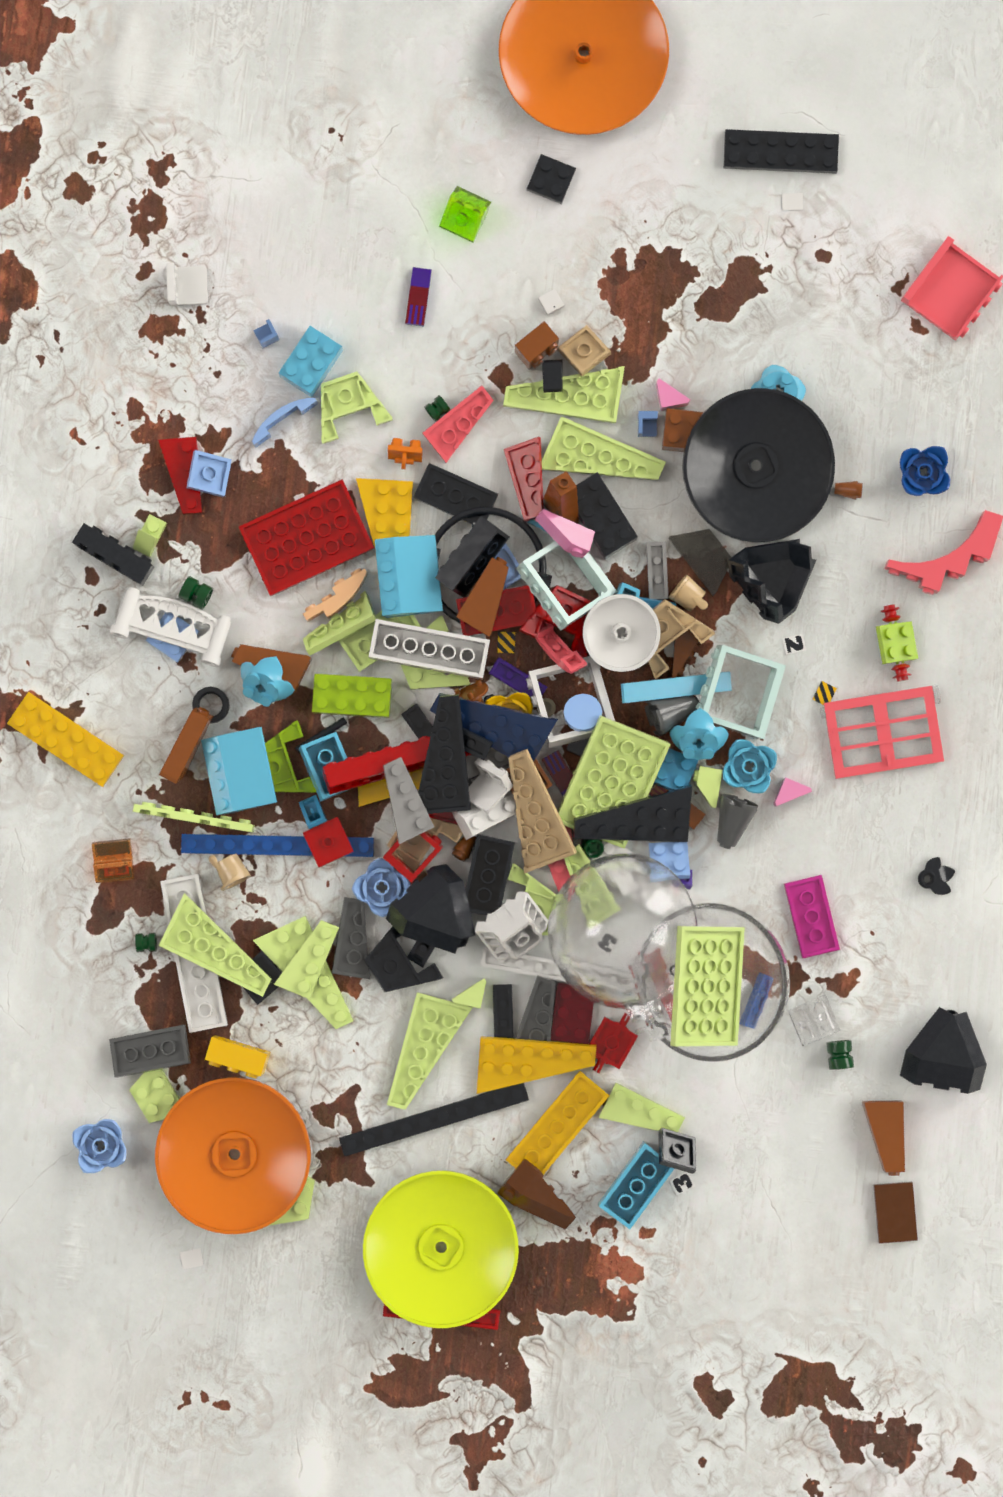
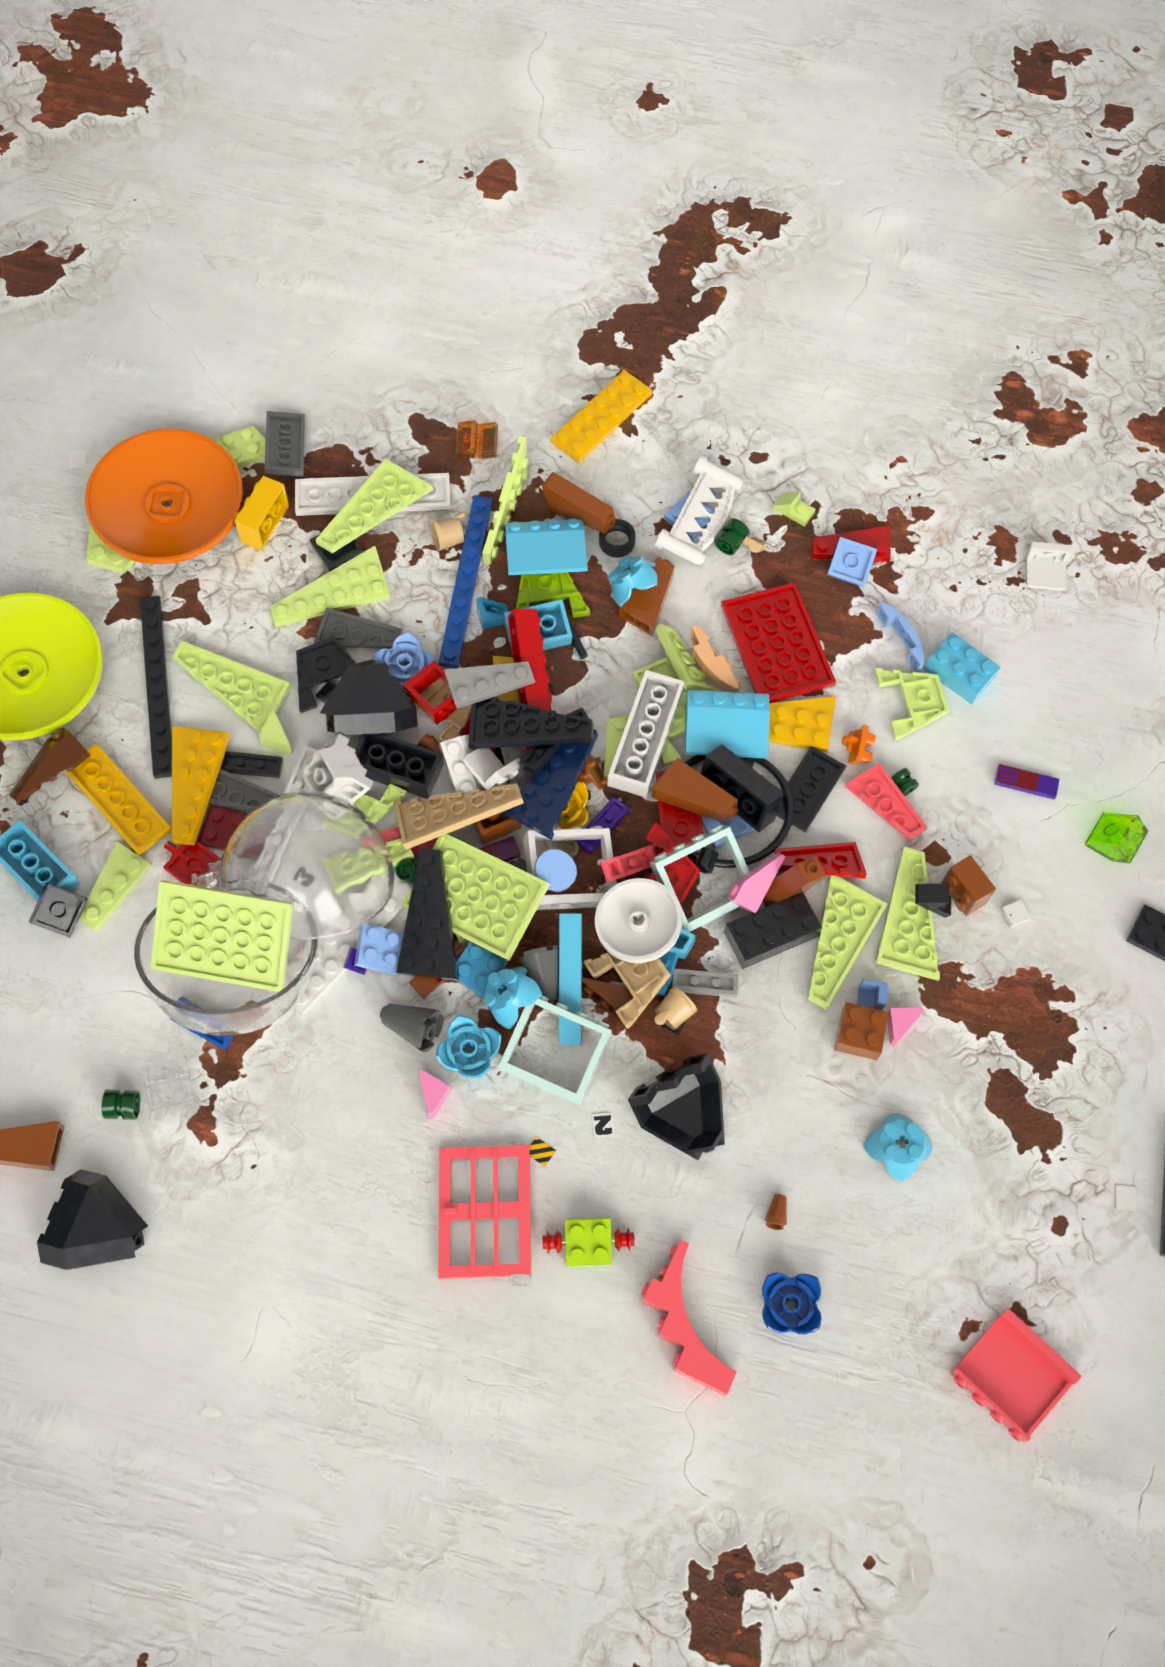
camera: 95 degrees right, 20 degrees down
black wedge [72,523,154,586] -> none
light blue brick [72,1119,126,1173] -> none
dark green wheel [135,933,157,952] -> none
medium blue panel [253,319,280,348] -> none
yellowish green wing [274,920,339,999] -> none
red plate [303,817,354,868] -> none
lime brick [312,674,392,718] -> none
sticker [498,632,515,653] -> none
tan tile [558,325,611,377] -> none
clear smoke wing [668,529,731,597] -> none
sticker [669,1172,695,1195] -> none
black dish [682,388,835,542] -> none
yellowish green slope [693,766,723,809] -> none
dark pink tile [784,875,840,959] -> none
black plate [918,857,955,895] -> none
none -> tan plate [743,534,768,553]

